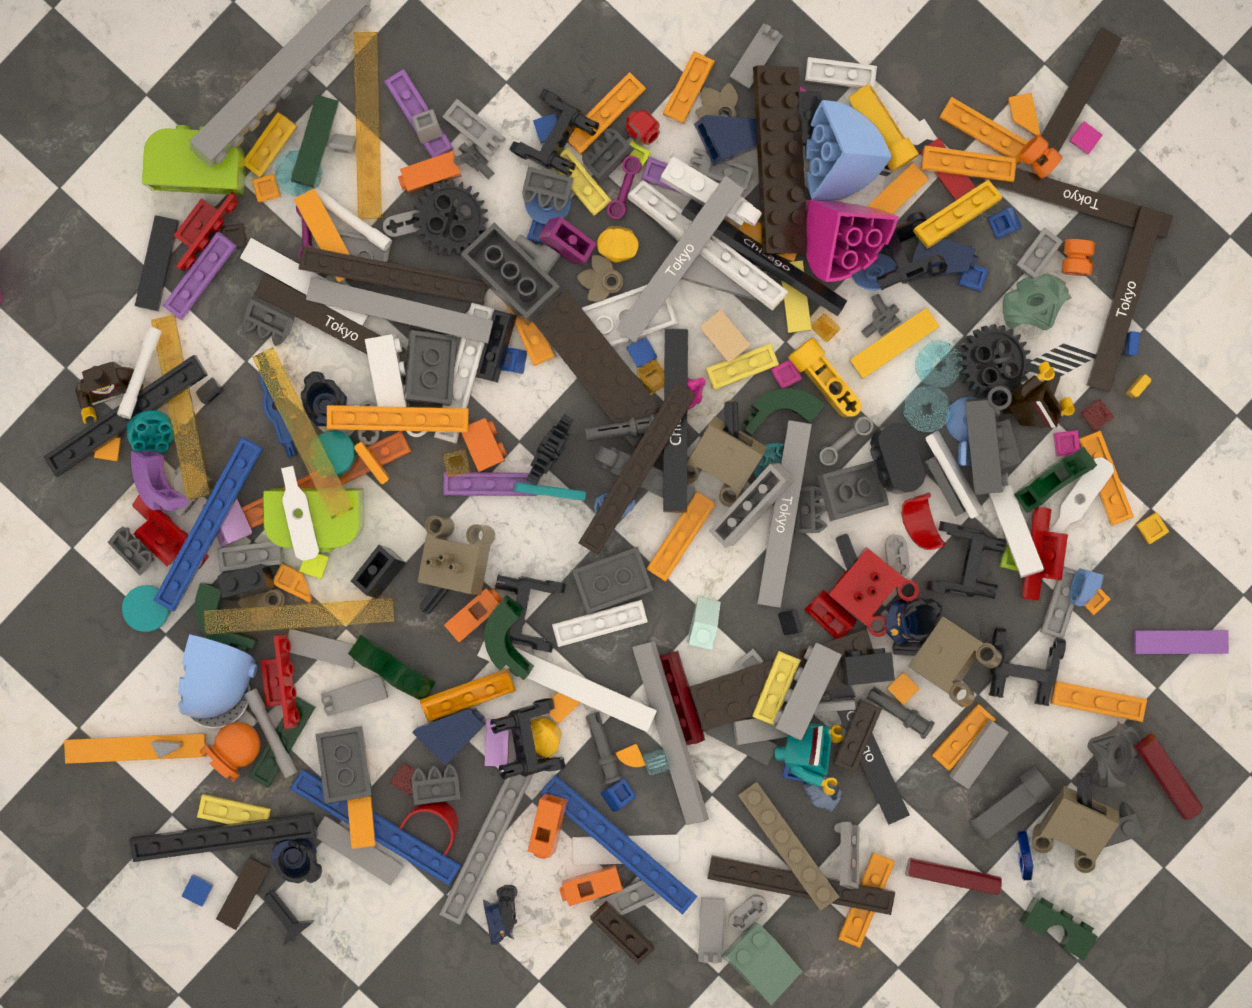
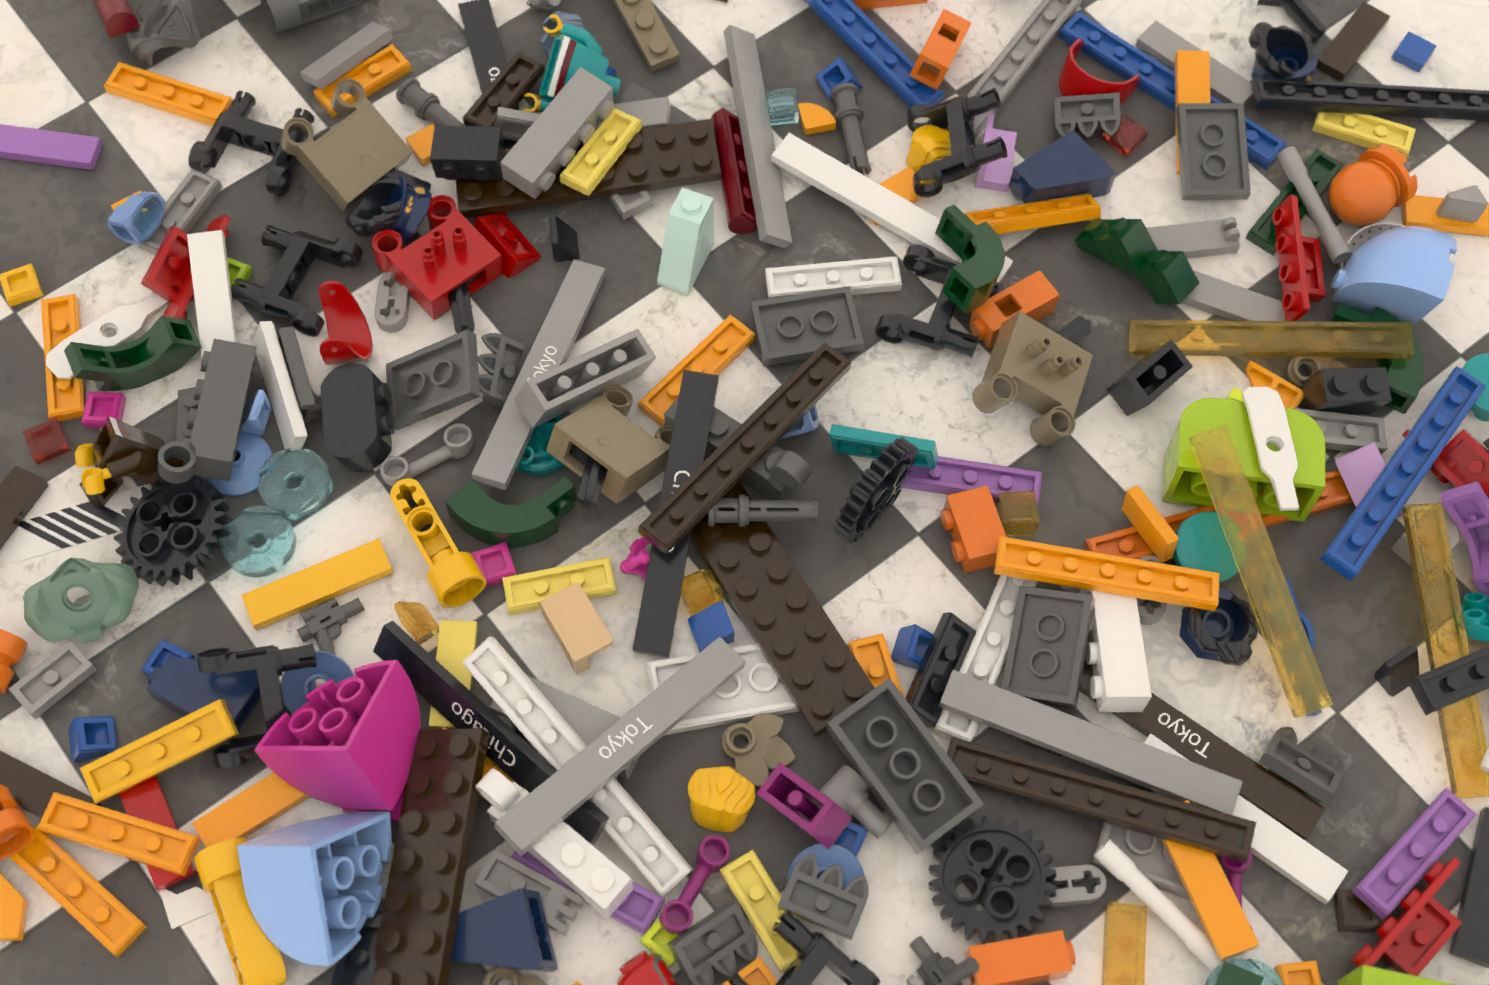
camera: 170 degrees left, 25 degrees down
white sticker [572,835,680,865] -> none

